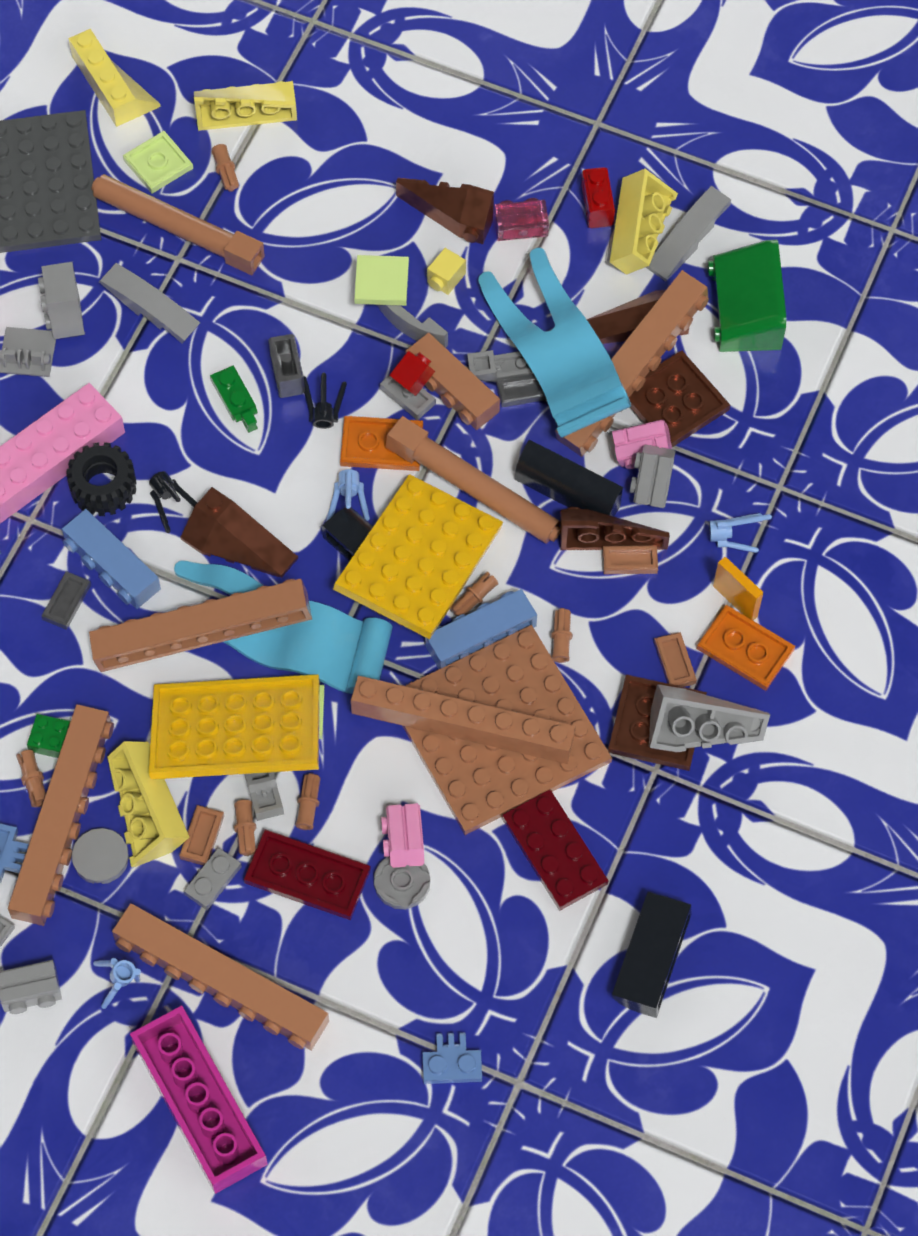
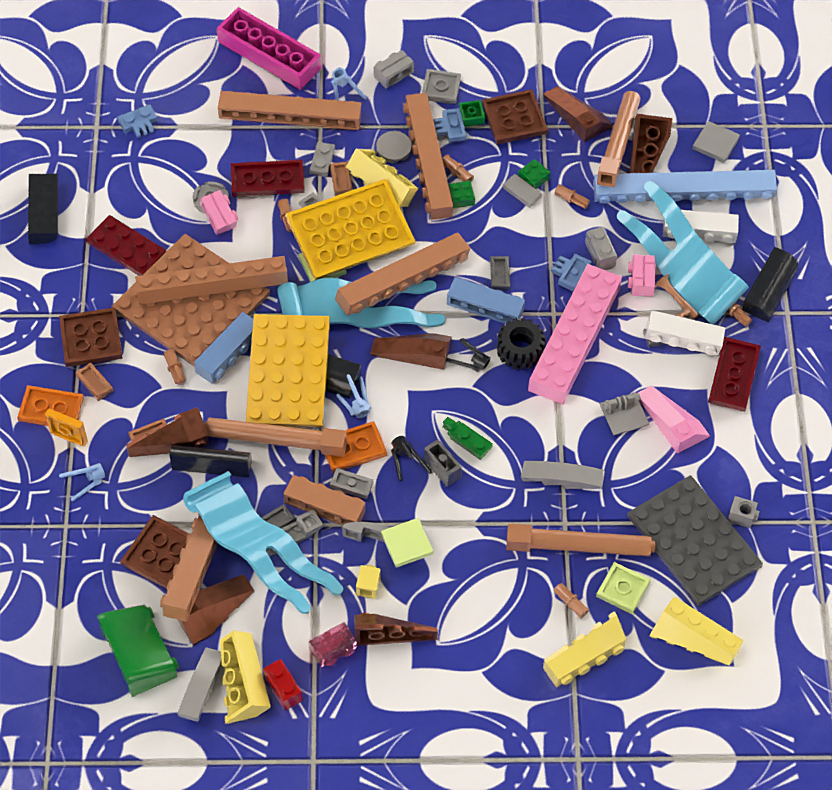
camera: 155 degrees right, 5 degrees down
light grey piece [38,262,85,339] -> none
nougat axle [234,800,257,856] -> none
red brick [389,351,435,396] -> none
nougat axle [450,572,499,617] -> none
bright pink brick [612,419,672,469] -> none
light grey brick [630,445,676,508] -> none
light grey wedge [649,684,770,752] -> none

